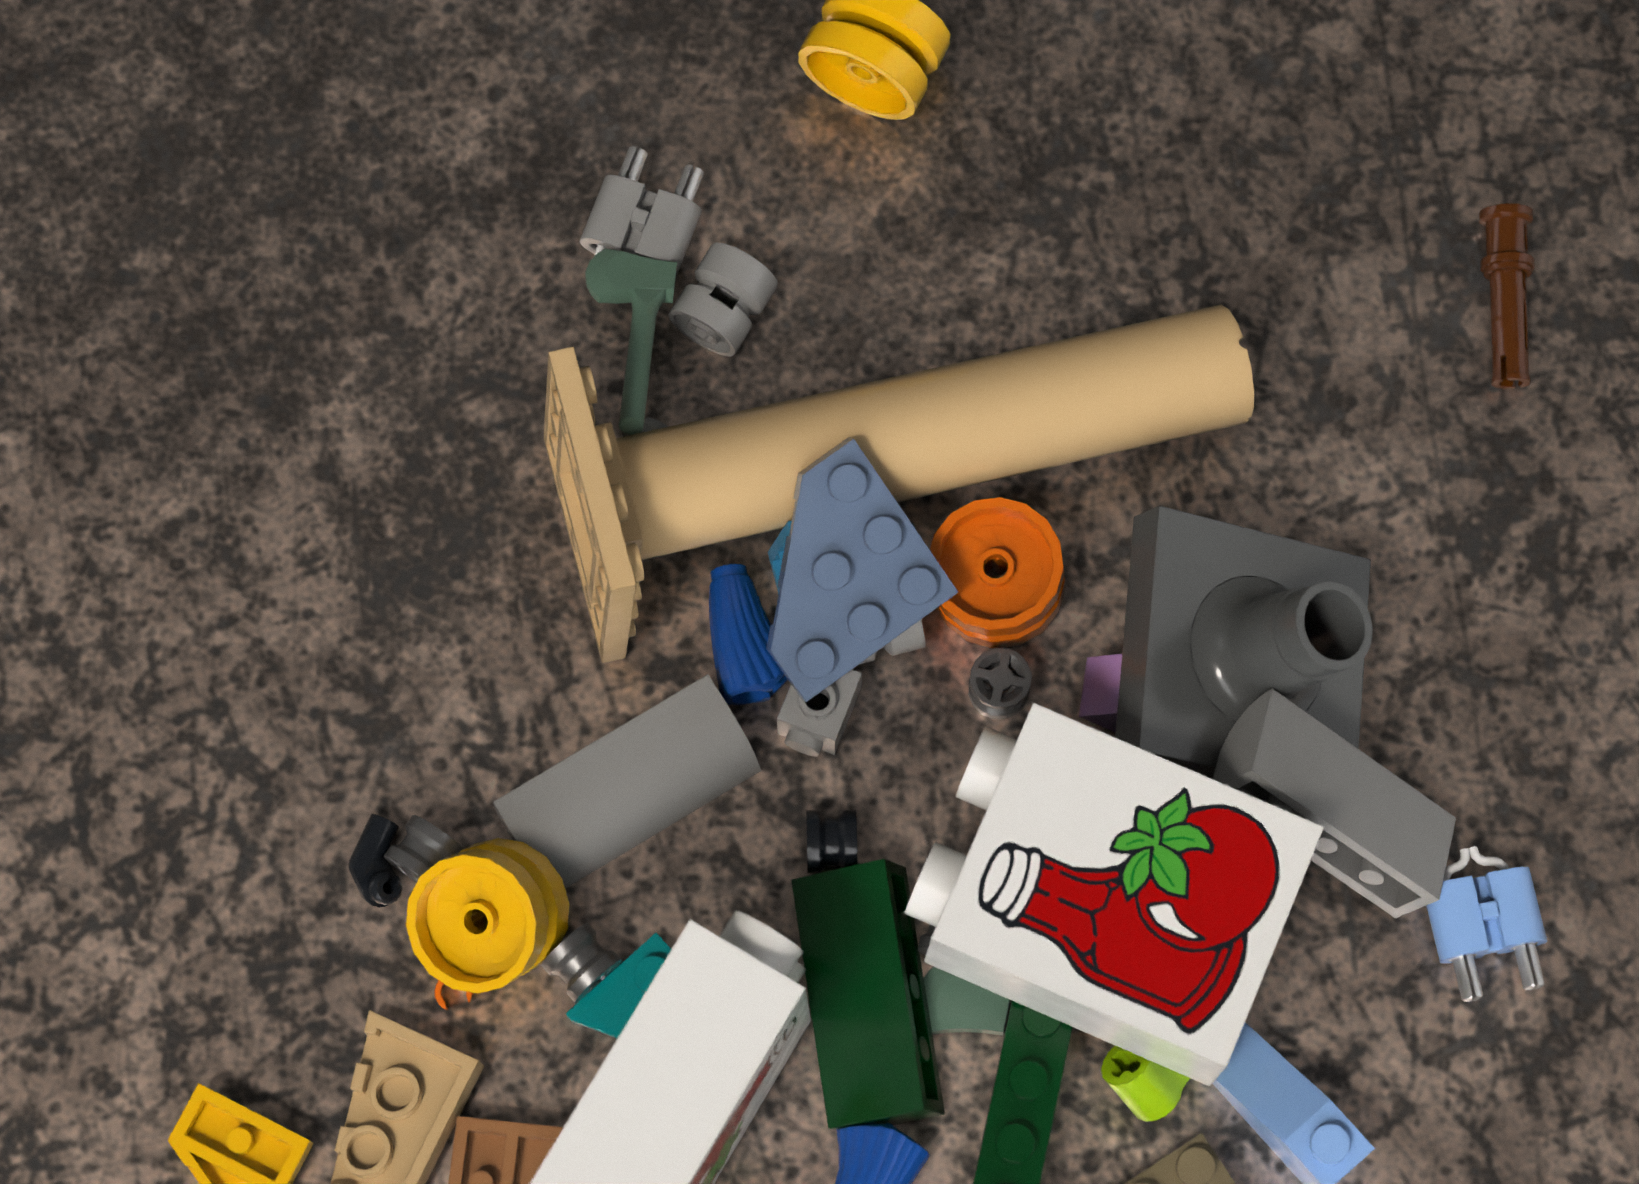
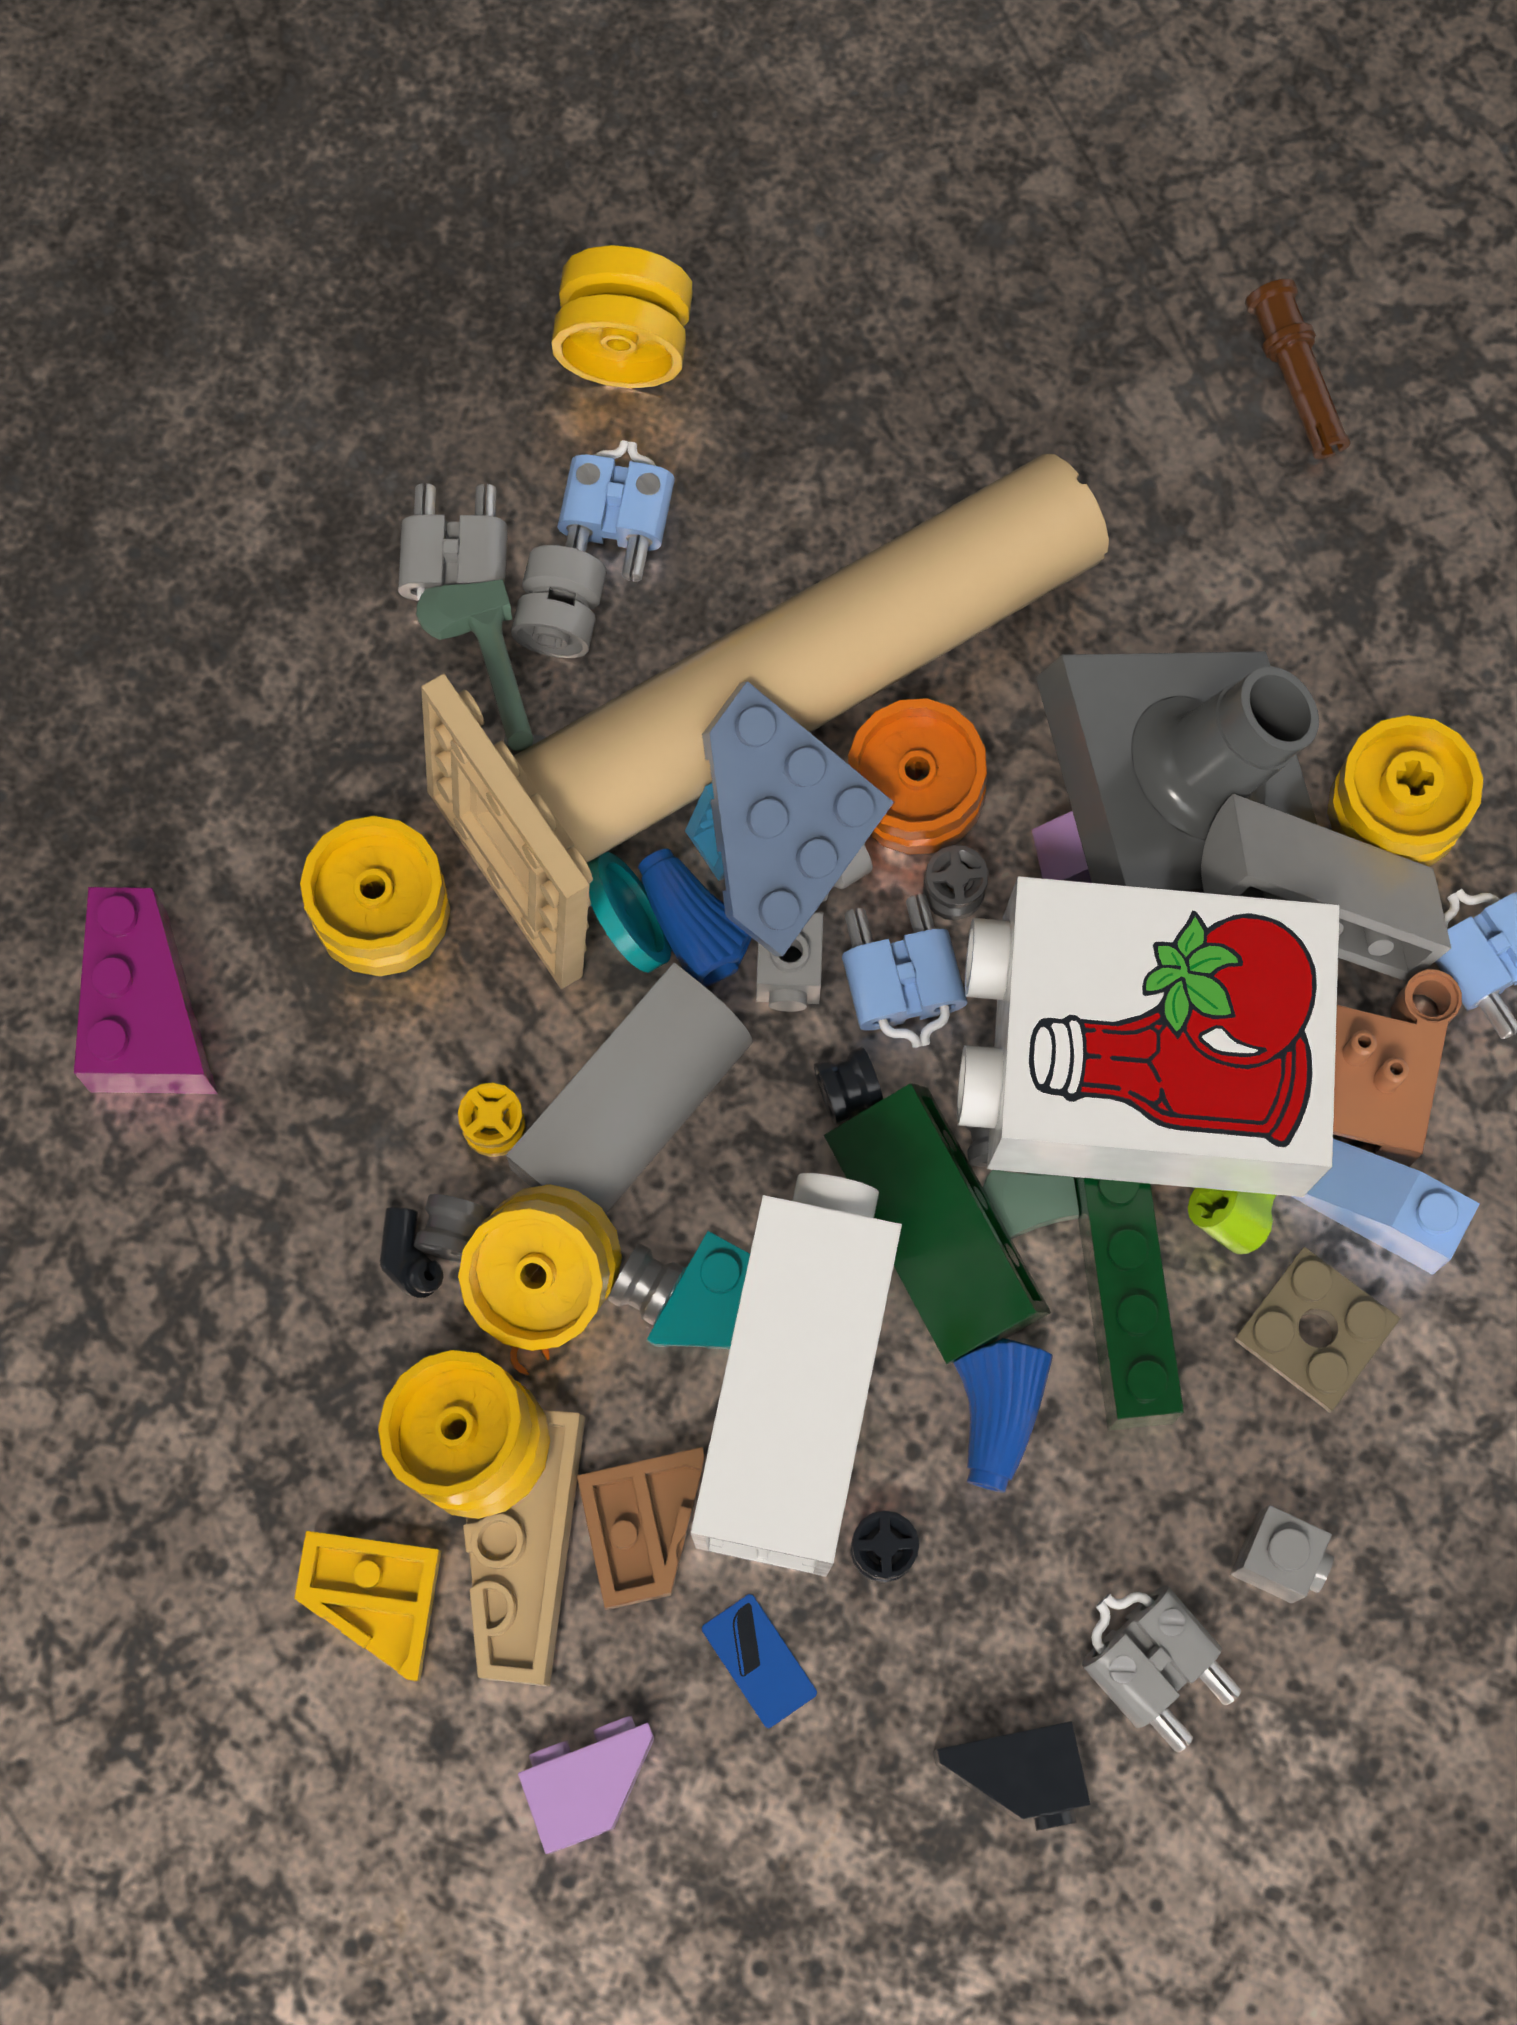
camera: 20 degrees left, 0 degrees up
none -> magenta wedge [74,887,218,1094]
none -> yellow wheel [300,816,451,977]
none -> yellow wheel [378,1350,550,1519]
none -> yellow wheel [458,1082,526,1157]
none -> light blue piece [557,440,675,582]
none -> teal piece [587,852,671,973]
none -> light blue piece [842,894,968,1048]
none -> yellow wheel [1327,715,1483,867]
none -> nougat piece [1333,969,1462,1167]

